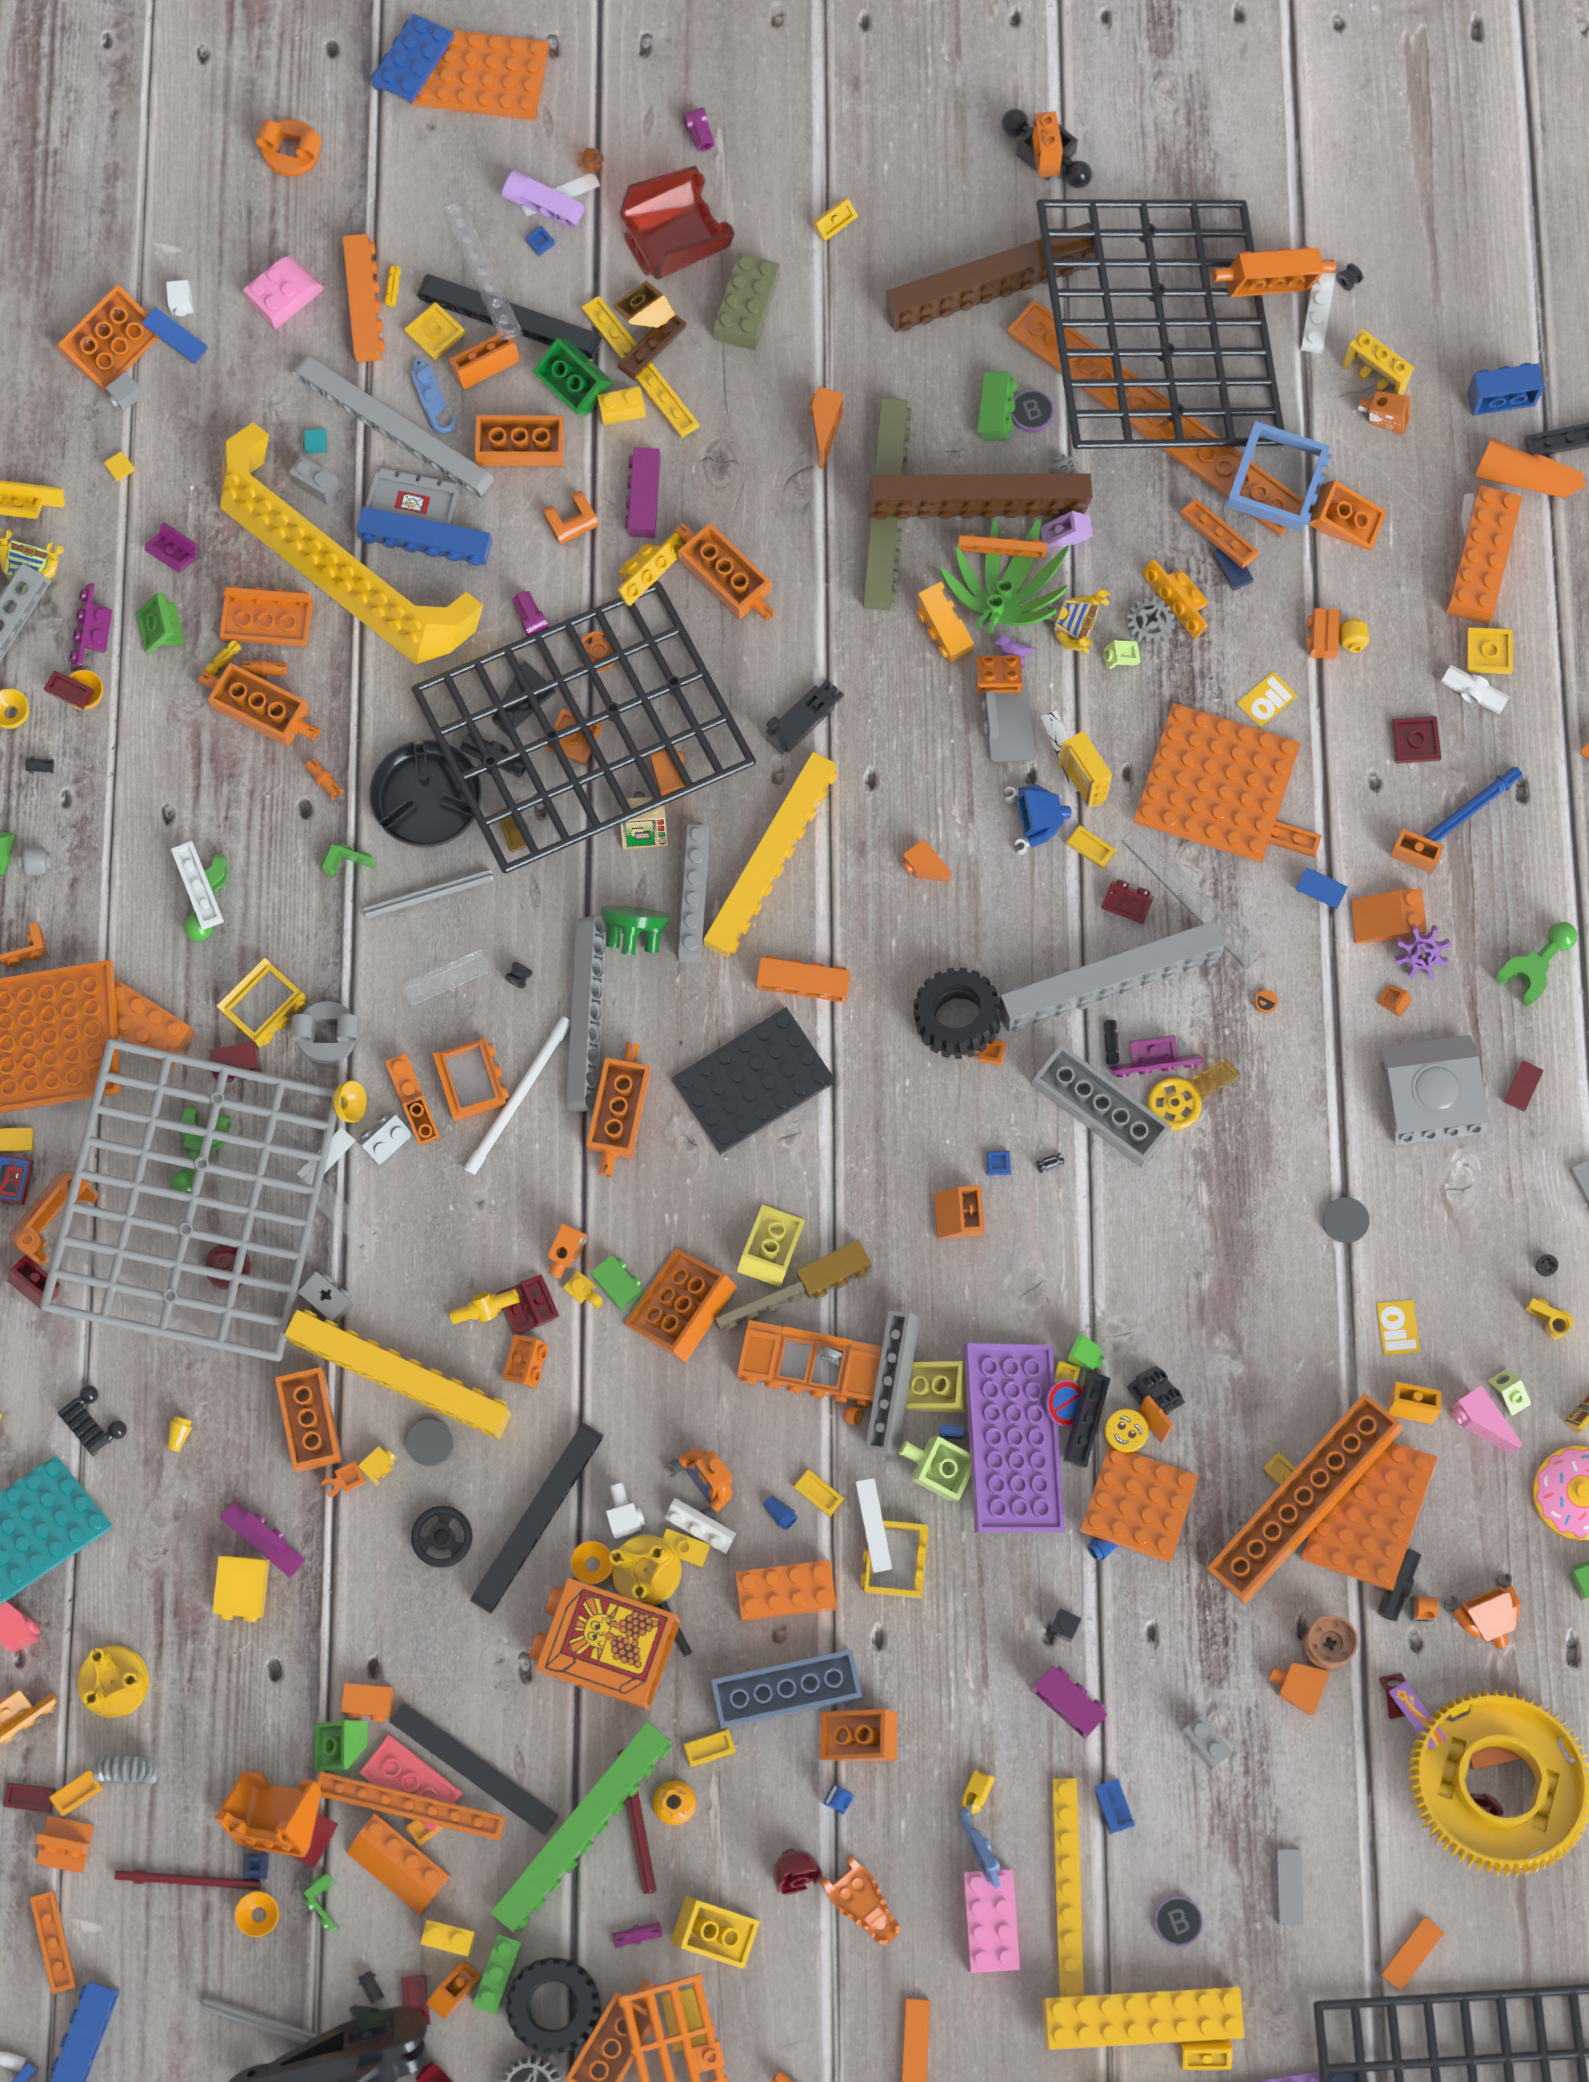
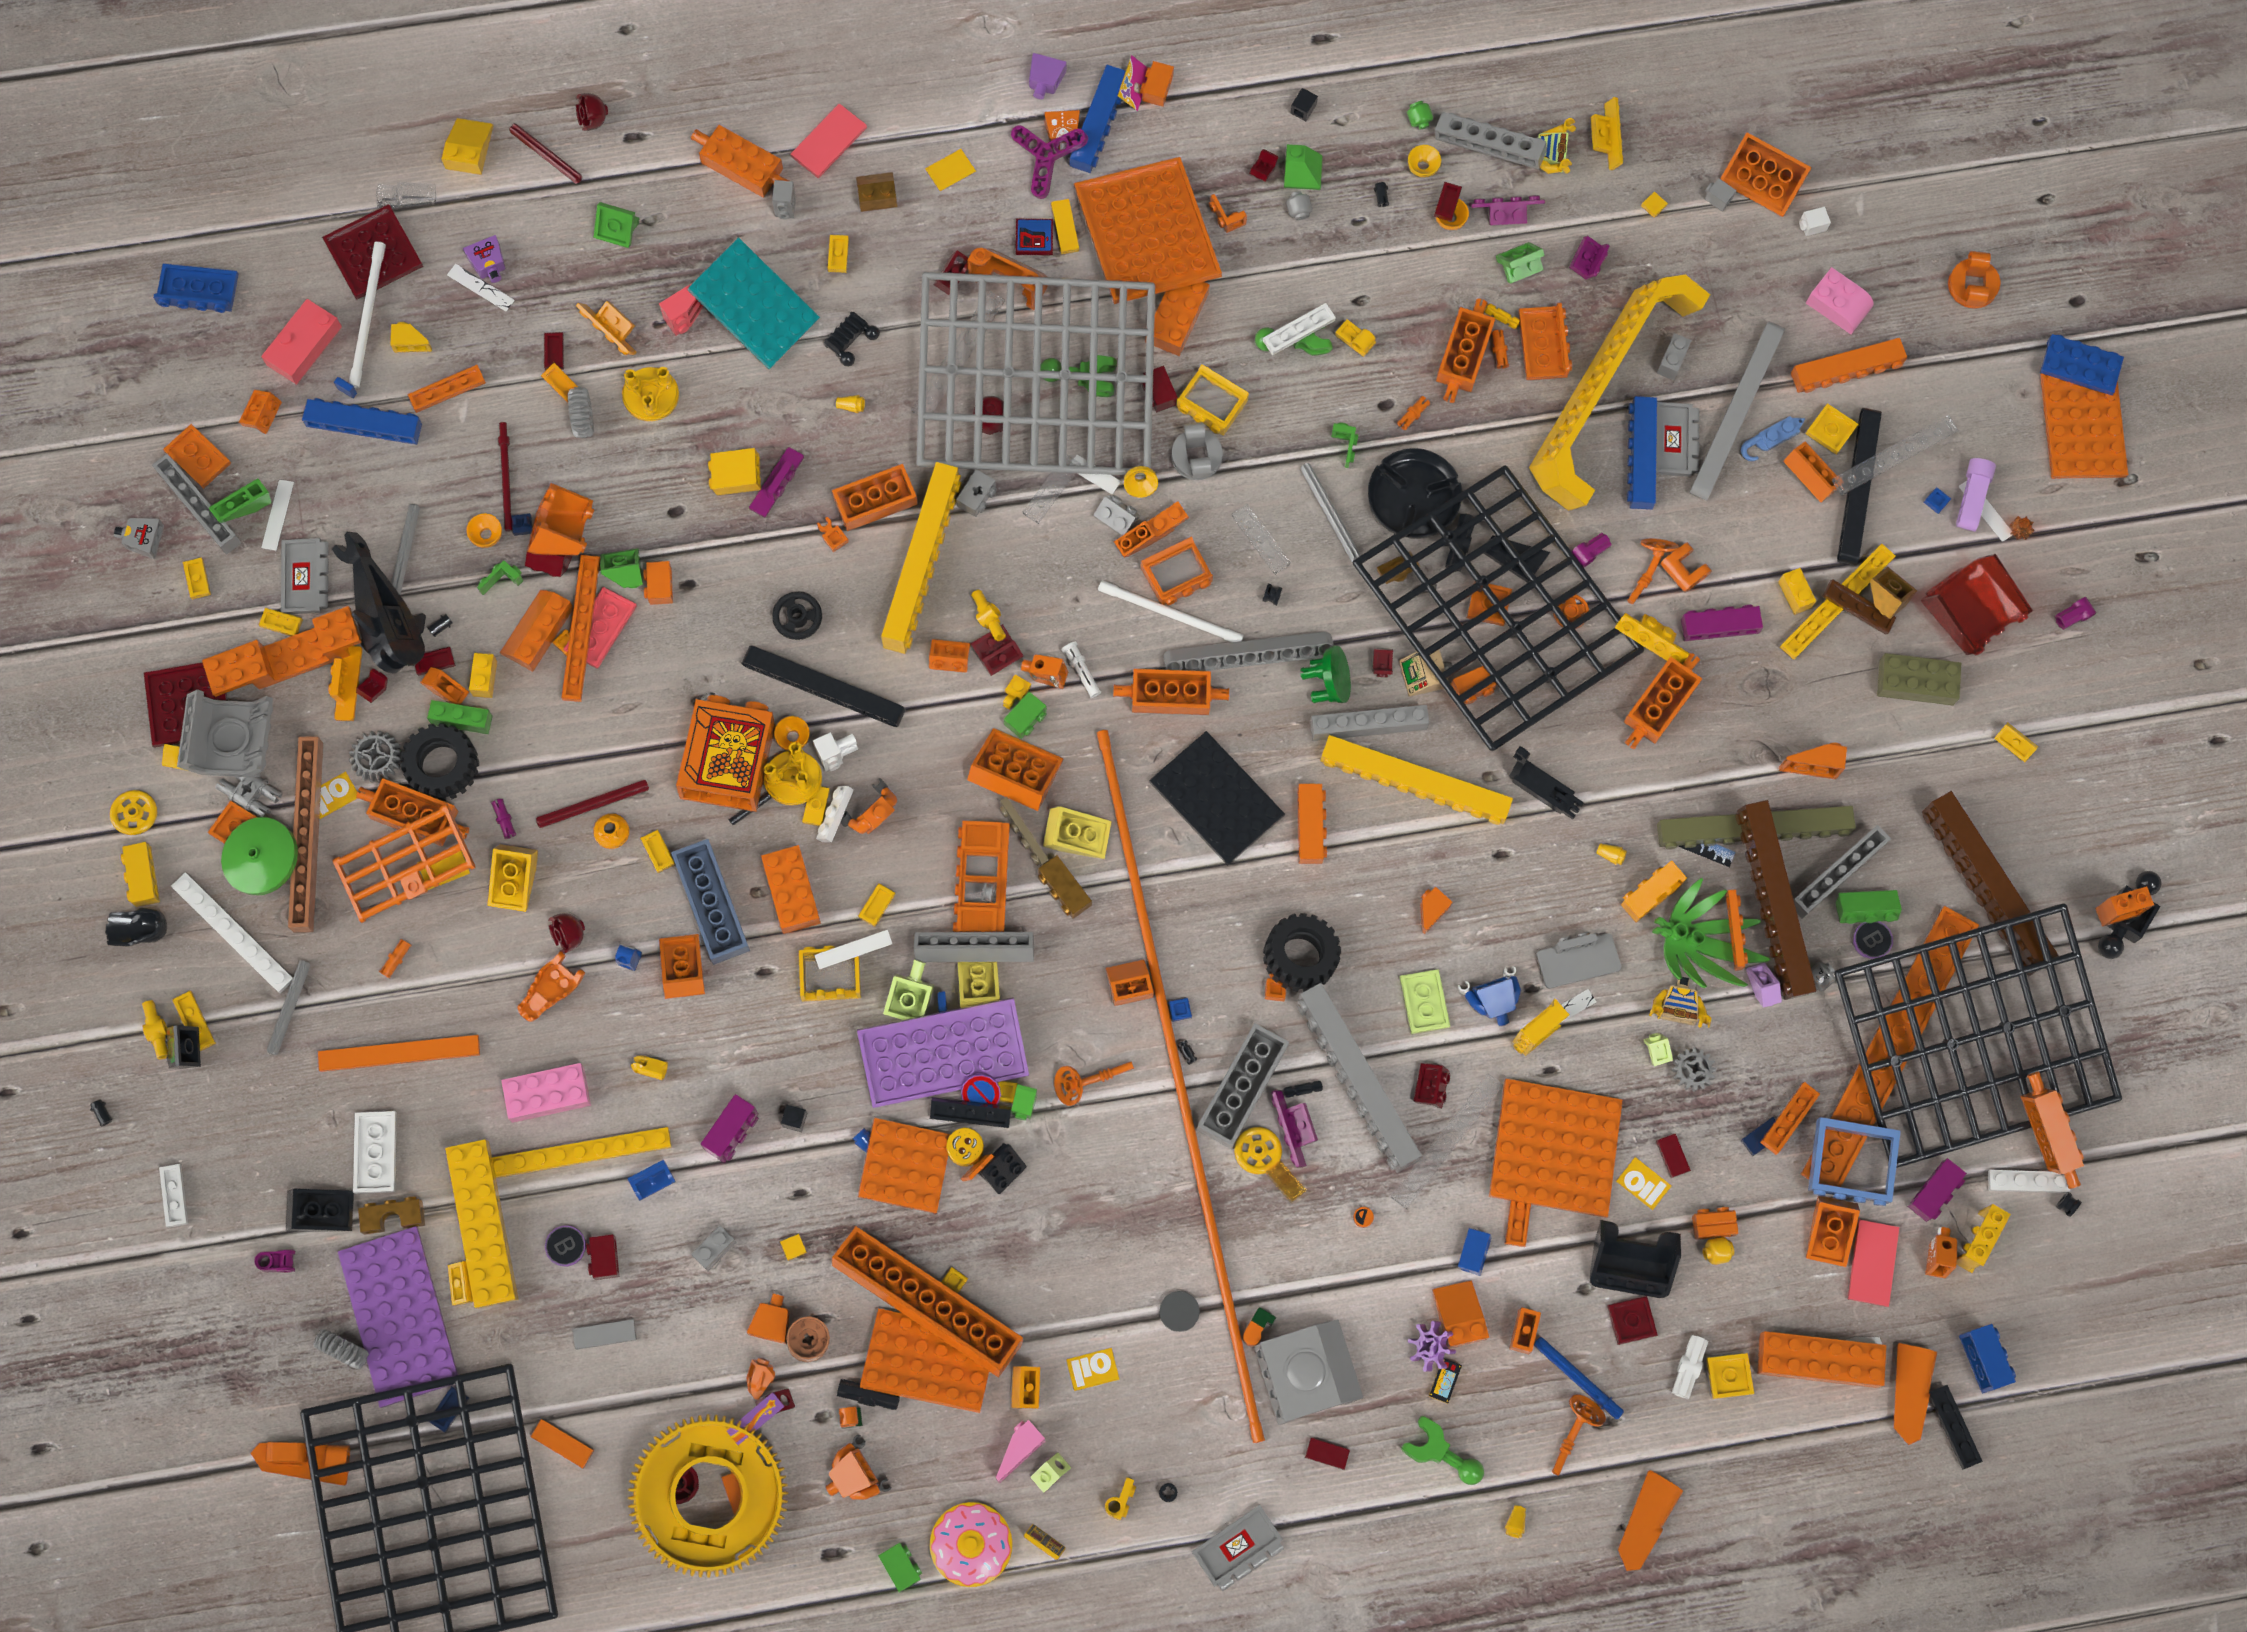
camera: 75 degrees right, 0 degrees up
orange bracket [35,1816,95,1873] -> none
blue tile [142,307,208,365] -> none
teal tile [304,429,328,454] -> none
yellow brick [358,1446,396,1486] -> none
yellow axle [384,265,401,307] -> none
black tile [389,1702,558,1835] -> none
dark grey tile [406,1419,453,1467] -> none
orange brick [475,415,565,467] -> none
bright green brick [491,1721,672,1932] -> none
green brick [532,338,613,415] -> none
blue cone [763,1495,798,1530] -> none
orange hinge [843,1406,863,1426] -> none
medium blue plate [960,1807,1001,1888] -> none
orange bracket [976,655,1023,694] -> none
medium lavender animal [994,636,1035,669] -> none
yellow tile [1066,825,1116,869] -> none
light orange bracket [1142,559,1208,639] -> none
orange slope [1377,984,1412,1017] -> none
none -> dark red brick [586,1234,620,1280]
none -> orange hand [746,1358,775,1400]
none -> yellow tile [780,1234,807,1261]
none -> orange dish [1054,1061,1134,1106]
none -> white pin [1061,641,1101,698]
none -> orange piece [1097,730,1265,1443]
none -> leg [1243,1307,1277,1347]
none -> yellow plate [1335,319,1376,357]
none -> dark red bracket [1372,648,1393,678]
none -> yellowish green tile [1400,969,1450,1034]
none -> tile [1428,1358,1462,1404]
none -> orange dish [1552,1394,1606,1476]
none -> black windscreen [1590,1220,1681,1298]
none -> yellow cone [1596,843,1627,865]
none -> orange dish [1627,538,1679,604]
none -> dark red tile [1656,1133,1691,1178]
none -> sticker [1679,844,1735,868]
none -> light grey brick [1793,825,1891,919]
none -> coral tile [1848,1220,1899,1307]
none -> magenta brick [1907,1158,1967,1222]

